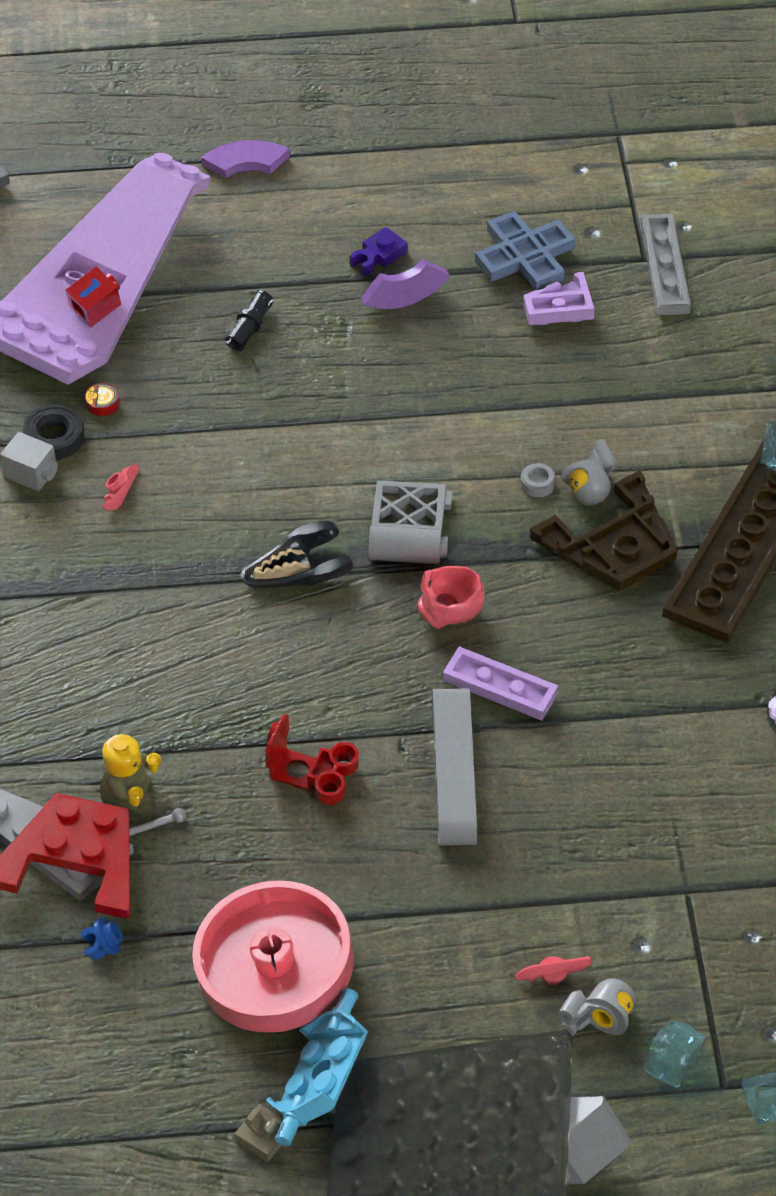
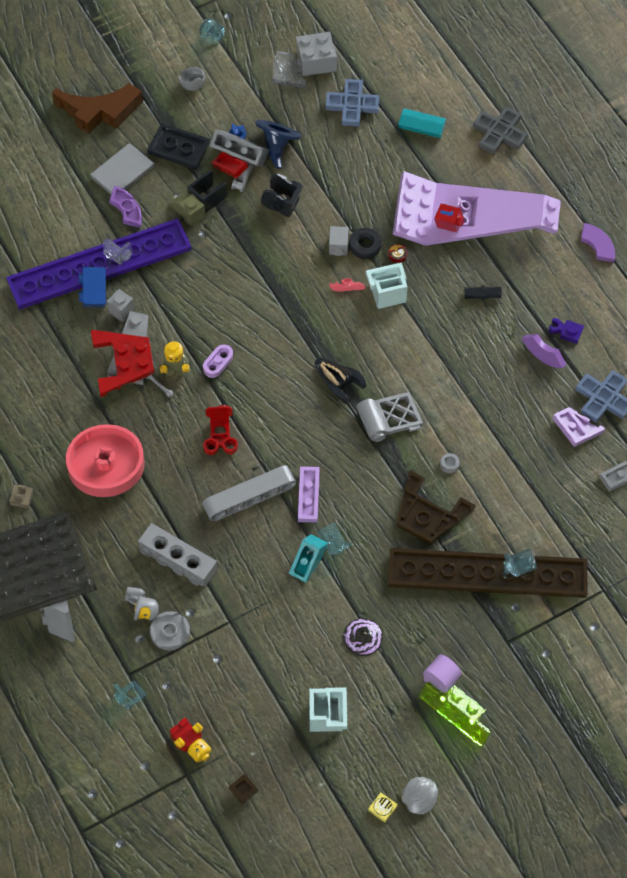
camera: 65 degrees right, 10 degrees up
blue plate [81,917,123,960] -> none
medium azure plate [266,988,368,1147] -> none
coral hair [418,566,485,630] -> none
coral piece [515,956,592,985] -> none
light grey piece [561,439,616,506] -> none
clear light blue bracket [643,1019,706,1088] -> none
none -> light grey brick [138,523,218,588]
none -> light grey tile [150,611,190,651]
none -> lavender plate [203,345,233,378]
none -> teal slope [289,534,328,583]
none -> clear light blue bracket [317,522,353,554]
none -> light aqua plate [366,263,407,309]

